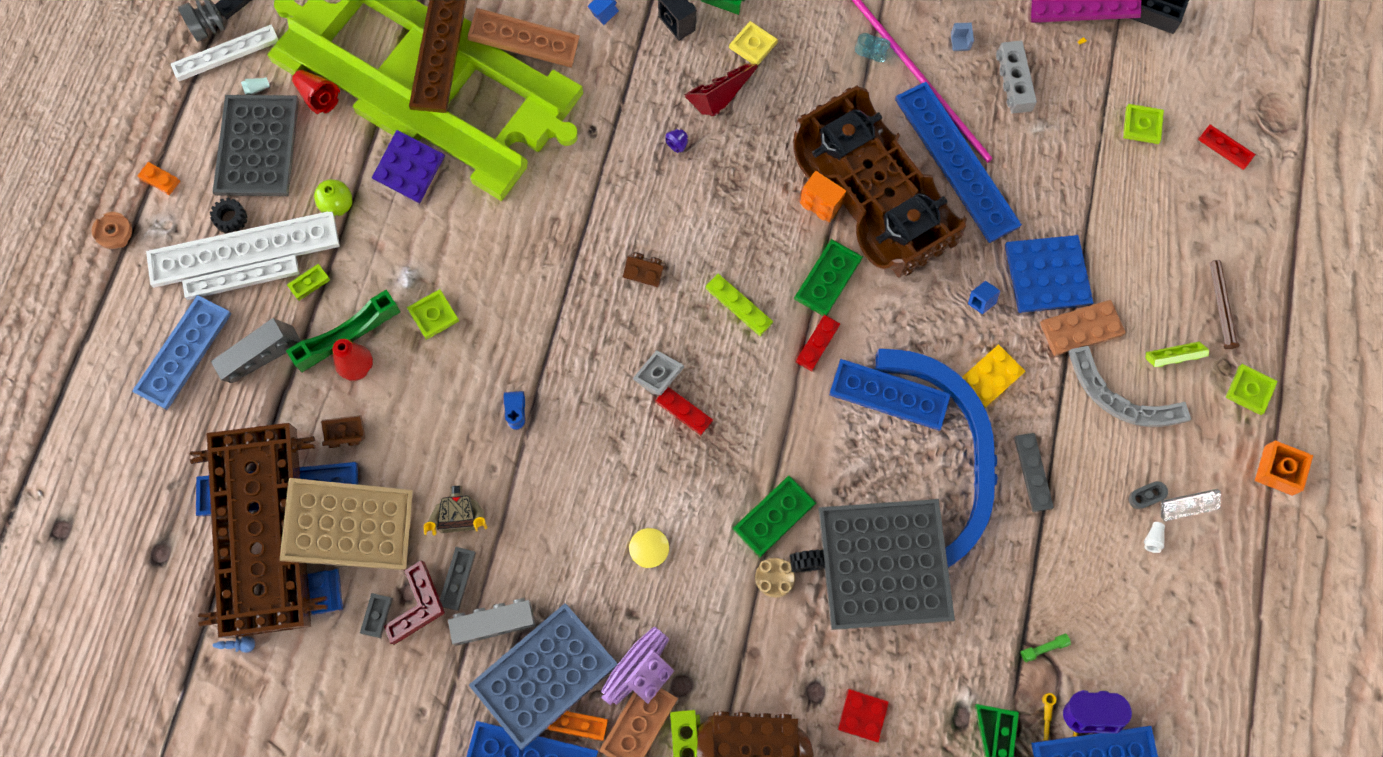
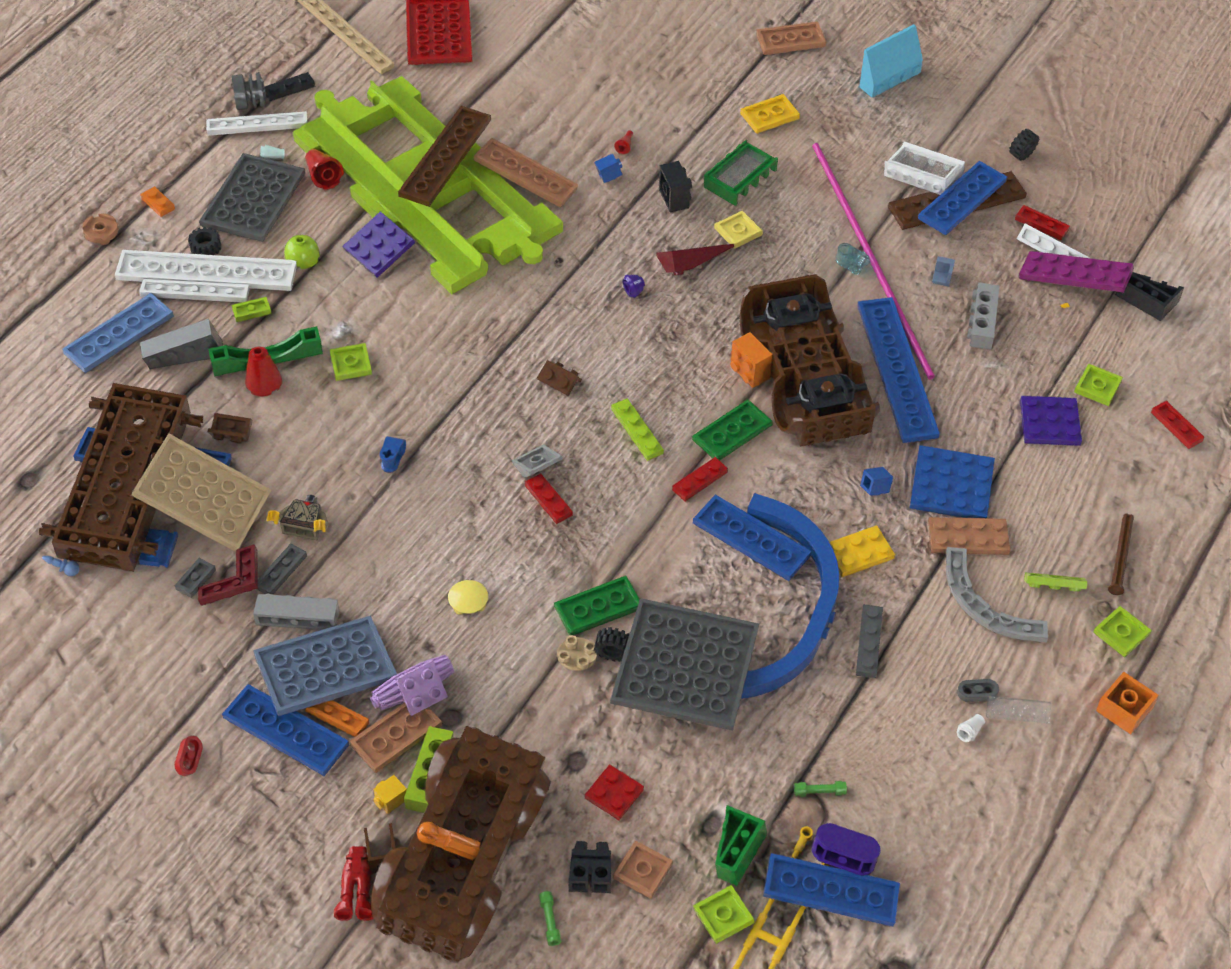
camera: 20 degrees right, 20 degrees down
none -> dark purple plate [1020,396,1082,446]

